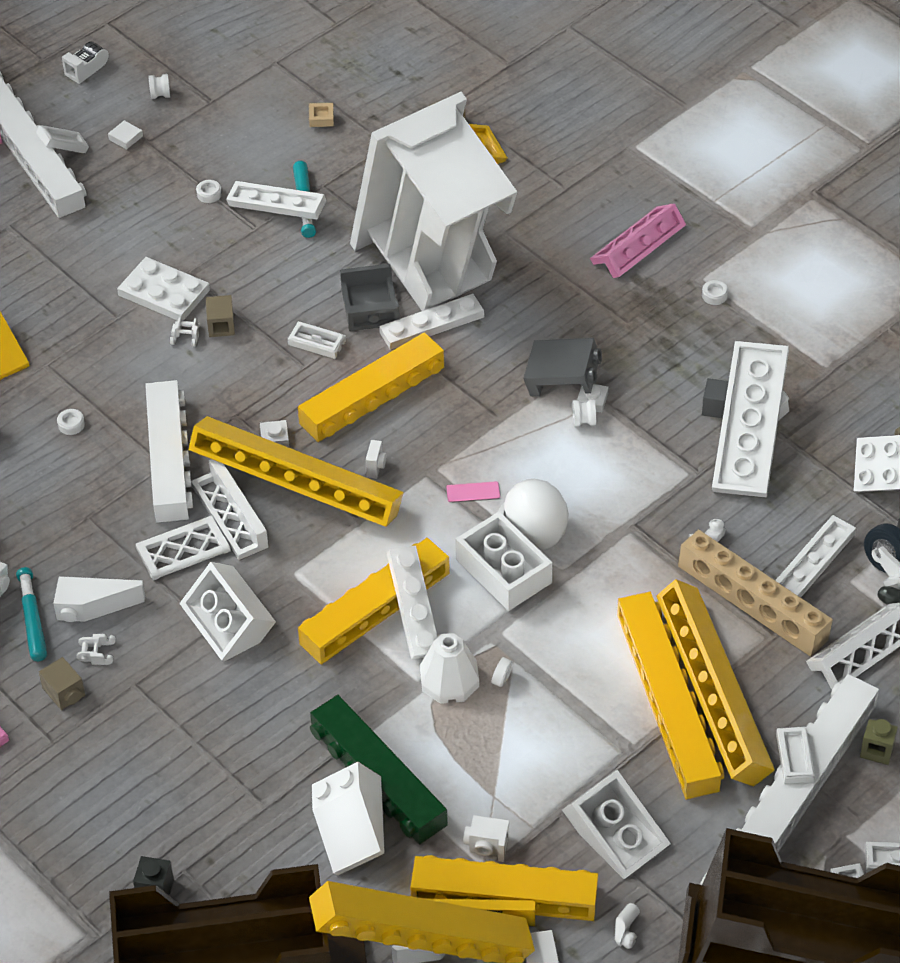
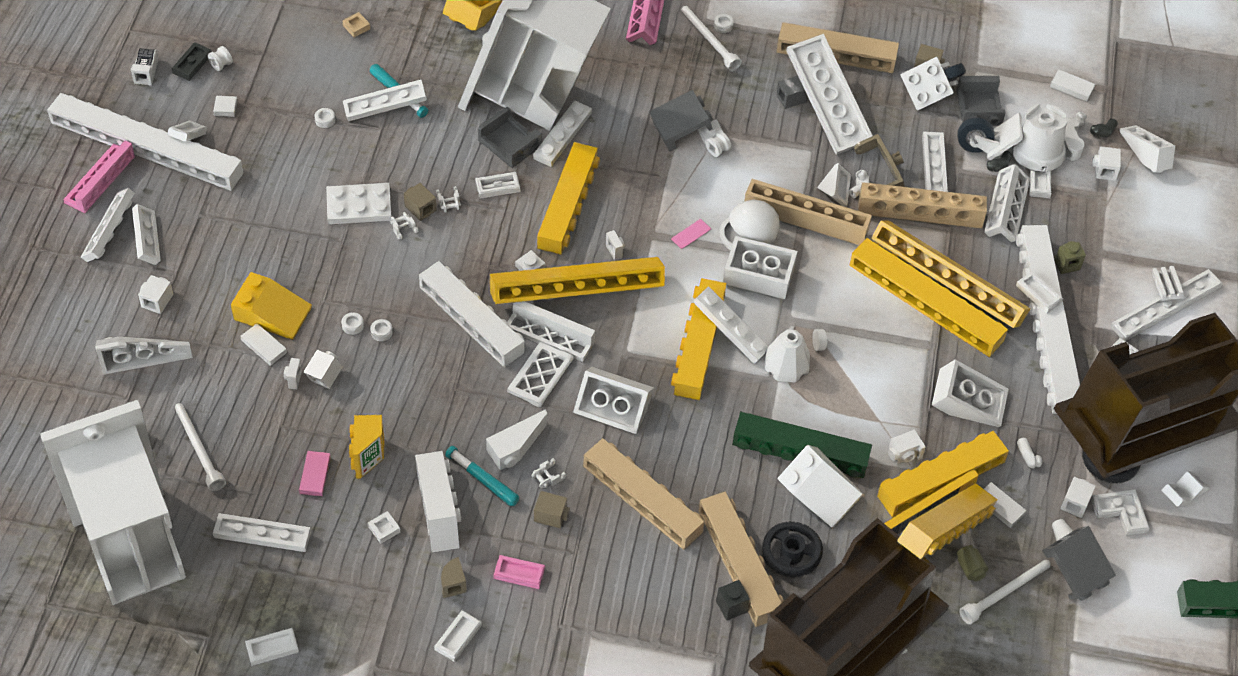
camera: 40 degrees left, 5 degrees up
none -> pearl dark grey plate [172,42,212,81]
none -> white tile [341,313,364,335]
none -> white piece [436,186,461,212]
none -> tan brick [583,438,704,550]
none -> white piece [682,6,742,71]
none -> tan brick [699,491,784,627]
none -> tan brick [744,179,872,245]
none -> black wheel [762,521,823,577]
none -> tan brick [777,22,899,73]
none -> white slope [817,163,851,207]
none -> dark tan piece [854,134,905,187]

